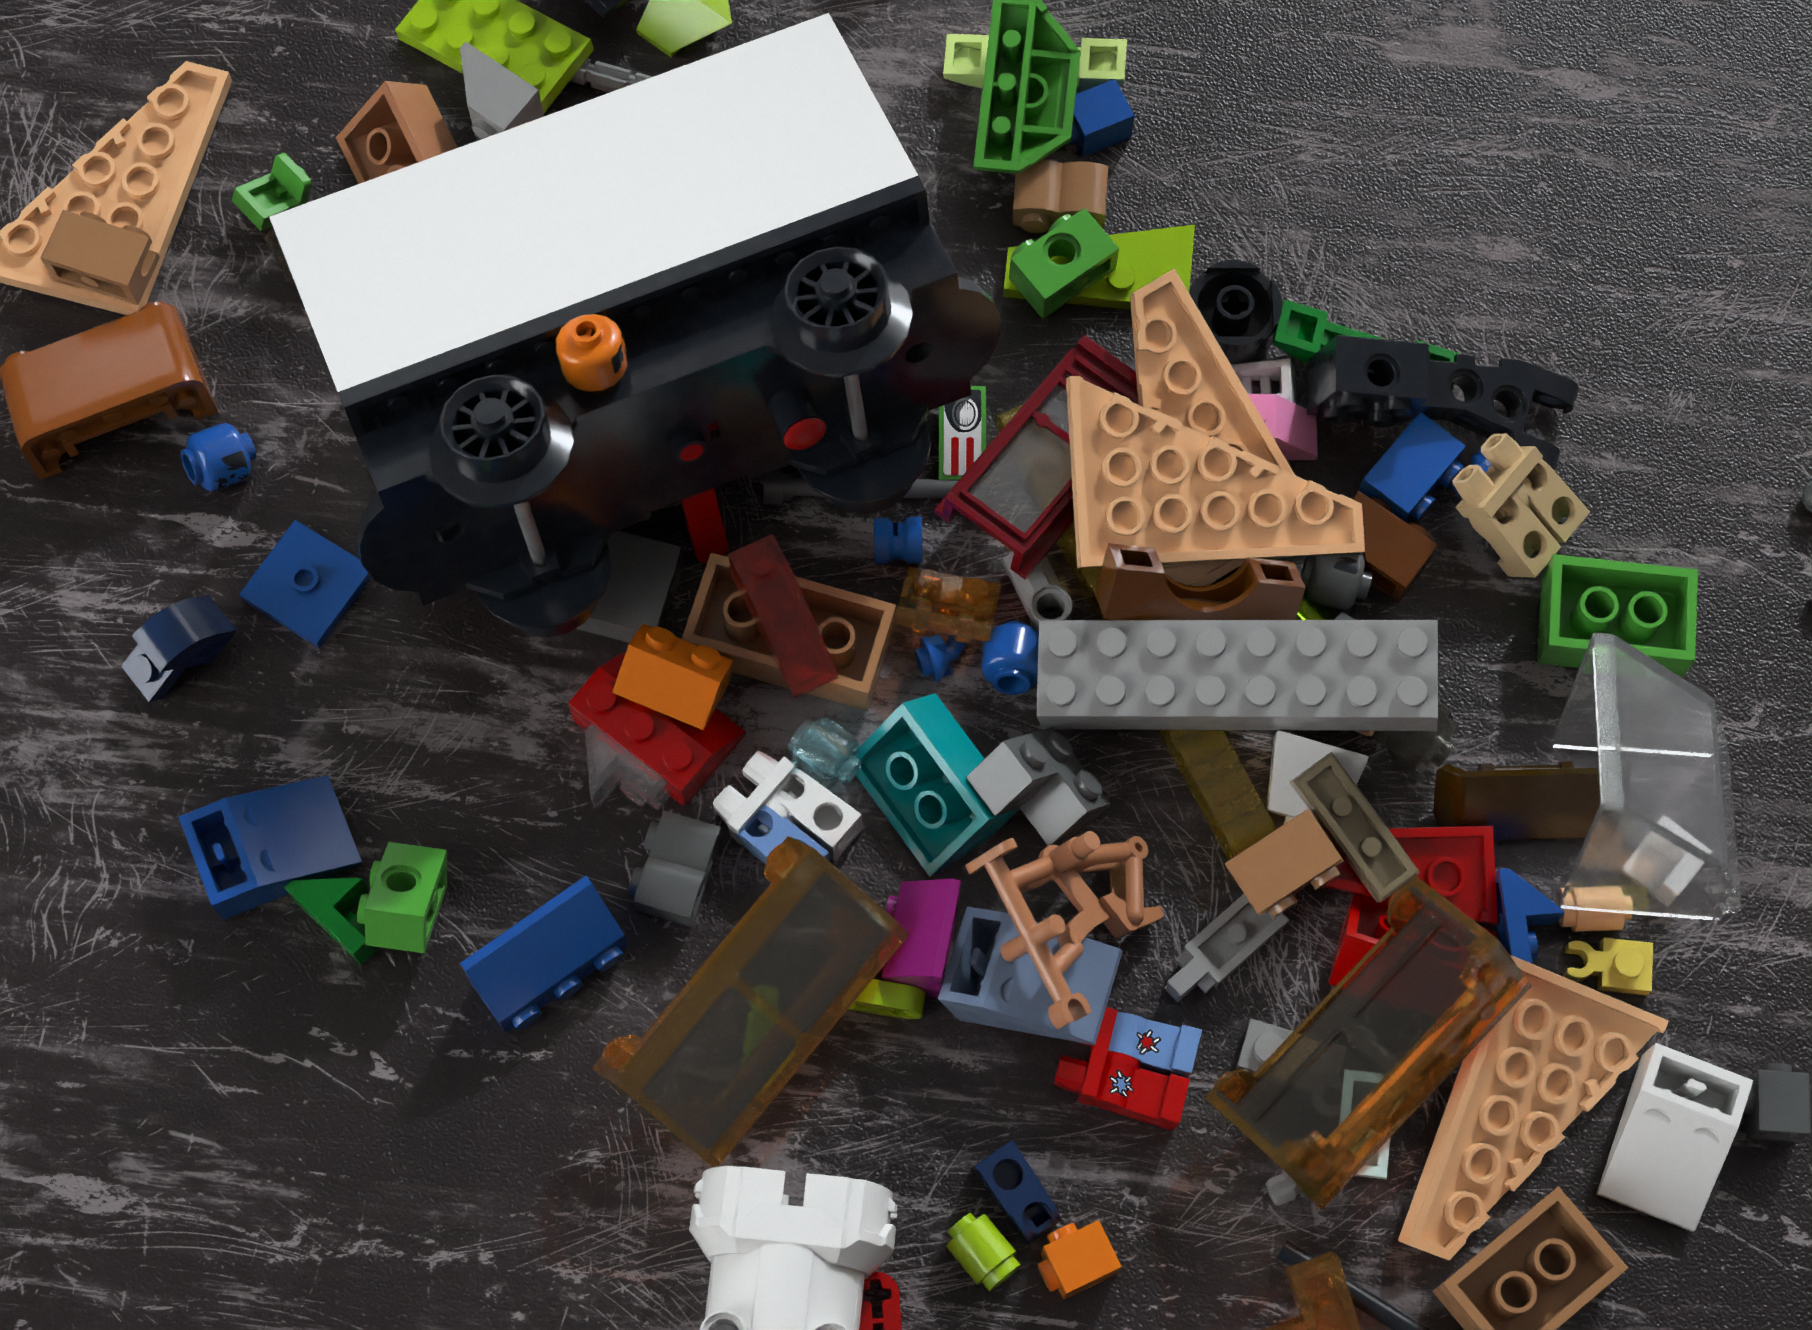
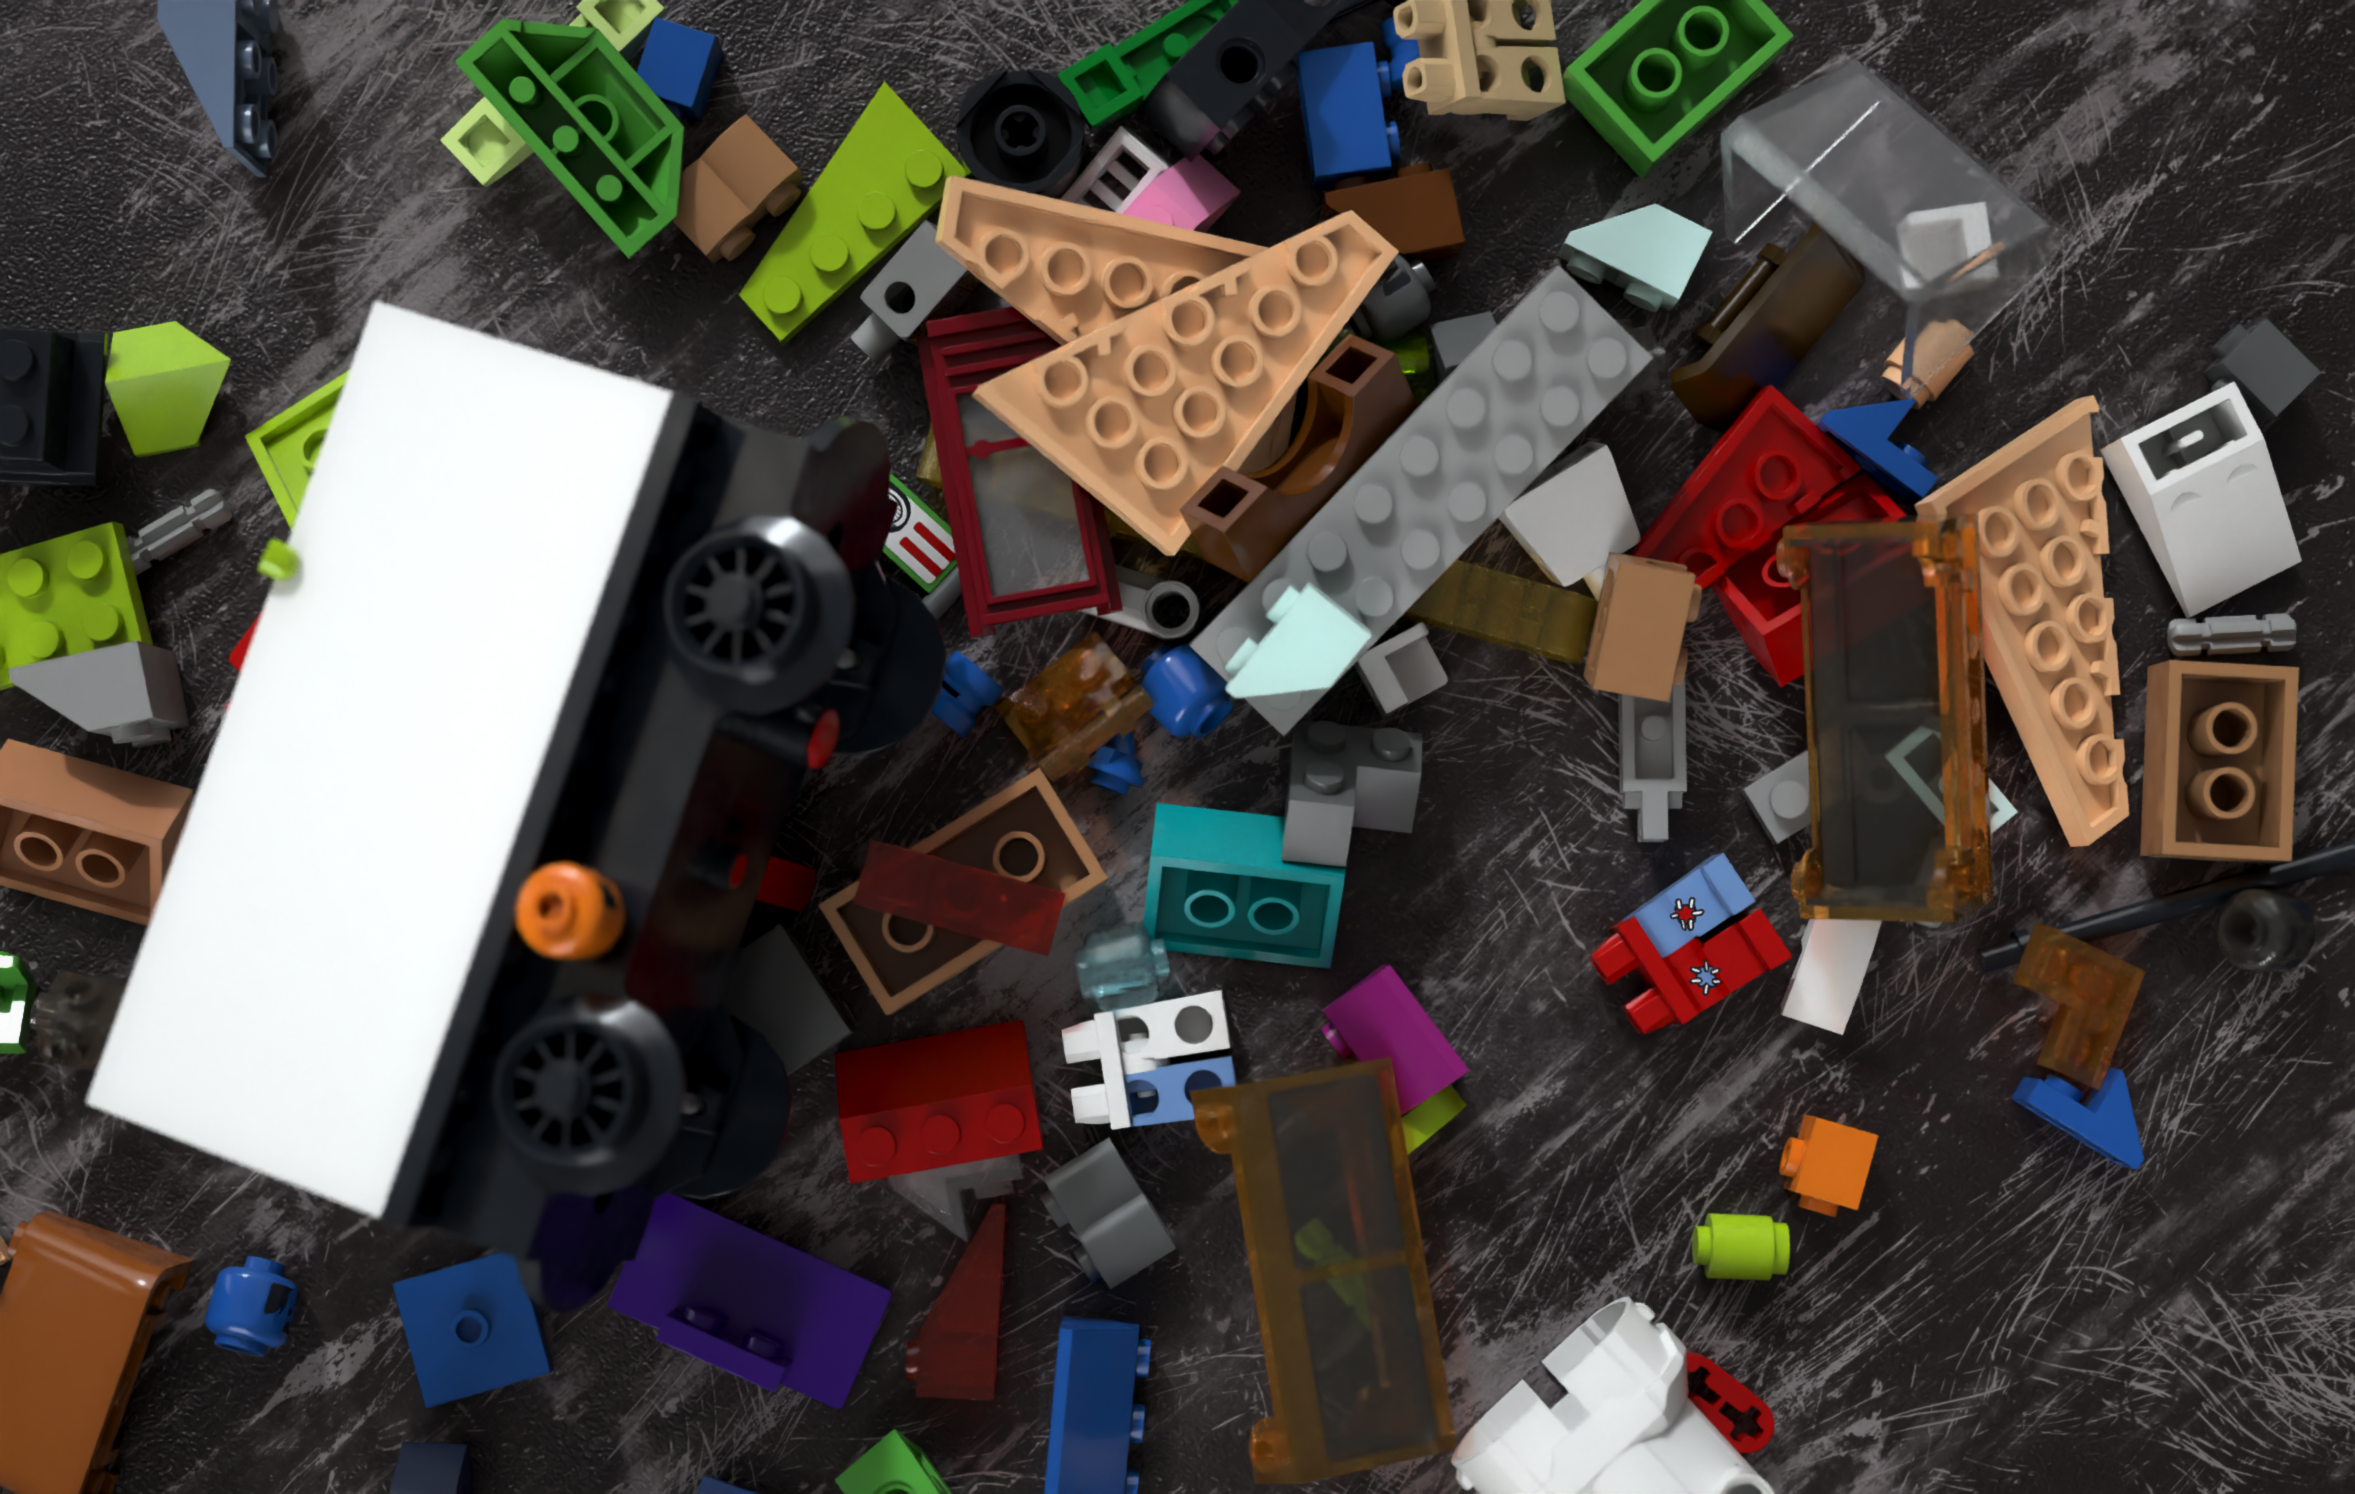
camera: 50 degrees left, 15 degrees up
orange slope [612,623,733,730] -> none
sand blue slope [938,907,1123,1045] -> none
nougat piece [965,831,1164,1030] -> none
dark blue leg [970,1140,1061,1244] -> none
bright green brick [1009,208,1119,319] -> none
dark tan tile [1290,752,1420,903] -> none
light yellow plate [1563,938,1653,995] -> none
none -> lime piece [257,539,300,580]
none -> dark purple bracket [608,1193,892,1409]
none -> light grey torso [850,220,984,363]
none -> clear red slope [905,1199,1008,1401]
none -> light aqua slope [1224,582,1372,698]
none -> white panel [1354,622,1448,718]
none -> light aqua slope [1557,203,1712,312]
none -> white slope [1780,884,1885,1035]
none -> light grey axle [2167,613,2297,656]

